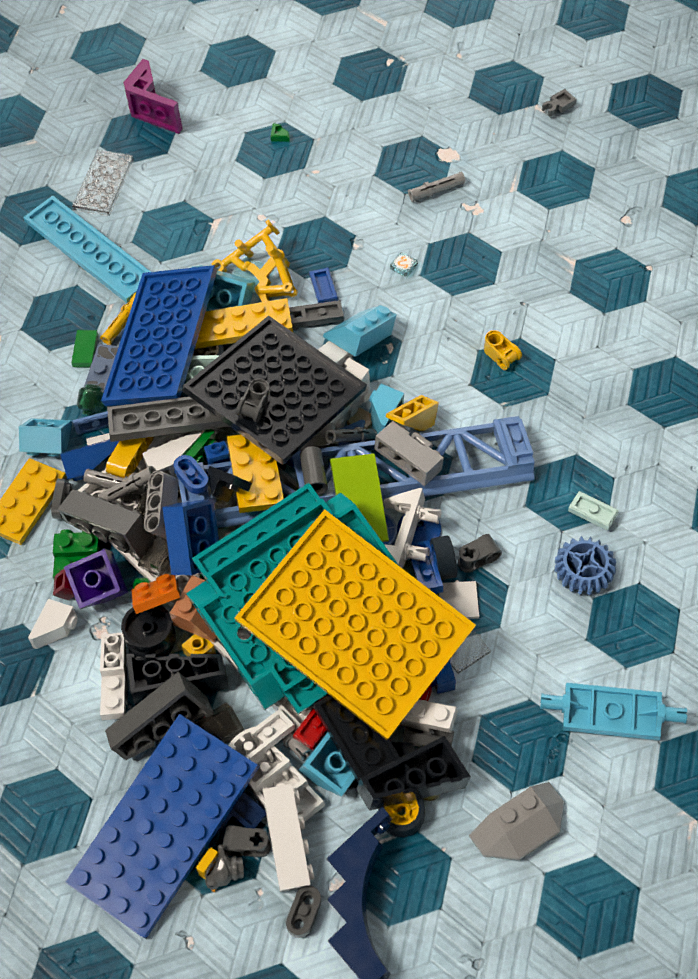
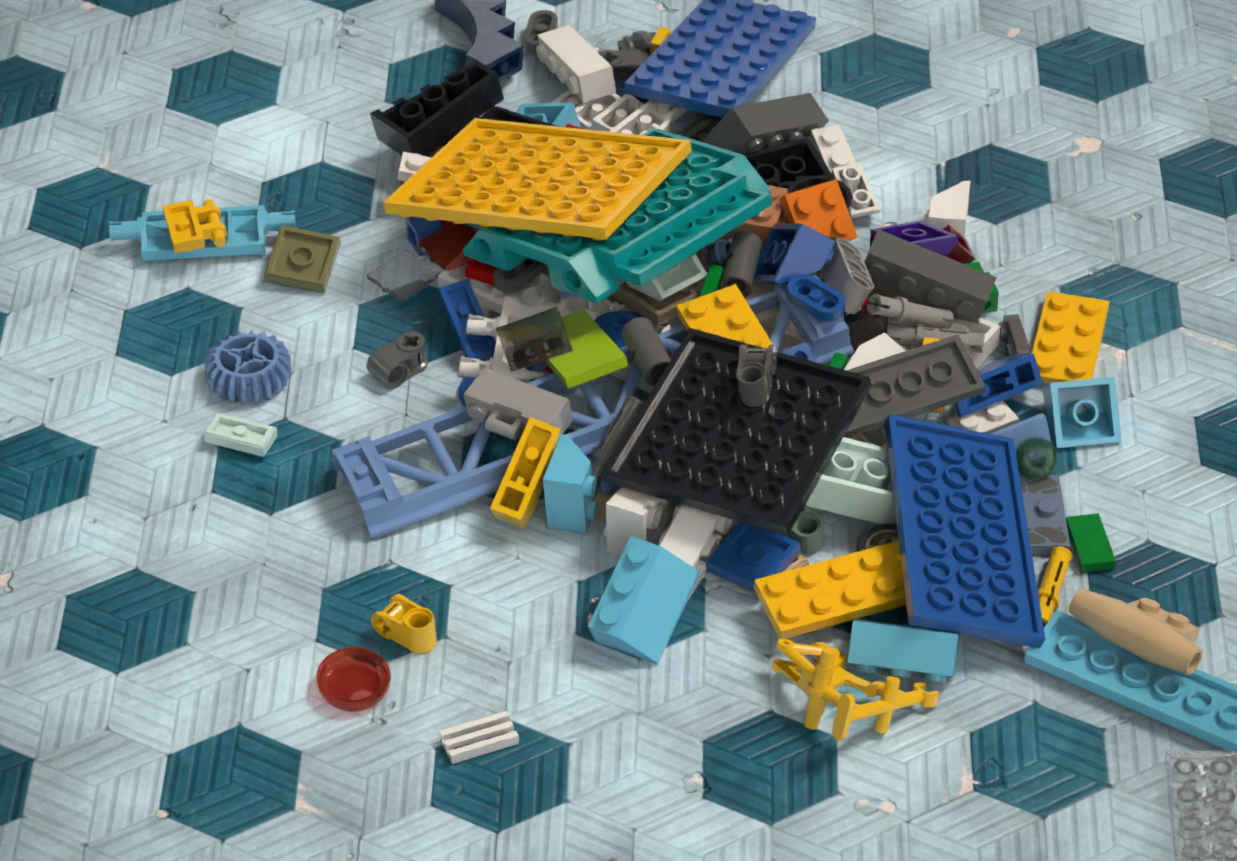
camera: 165 degrees right, 15 degrees down
black slope [208,466,252,502] -> none
dark grey plate [289,300,344,331] -> none
blue tile [309,267,338,303] -> none
tile [390,252,418,278] -> none
black wheel [430,535,457,580] -> none
white piece [439,580,479,619] -> none
light grey wedge [469,782,564,860] -> none
none -> yellow plate [162,199,227,253]
none -> olive plate [264,225,341,293]
none -> clear red piece [316,647,391,712]
none -> white tile [439,711,519,764]
none -> clear smoke brick [495,307,573,372]
none -> tan plate [1069,589,1203,675]

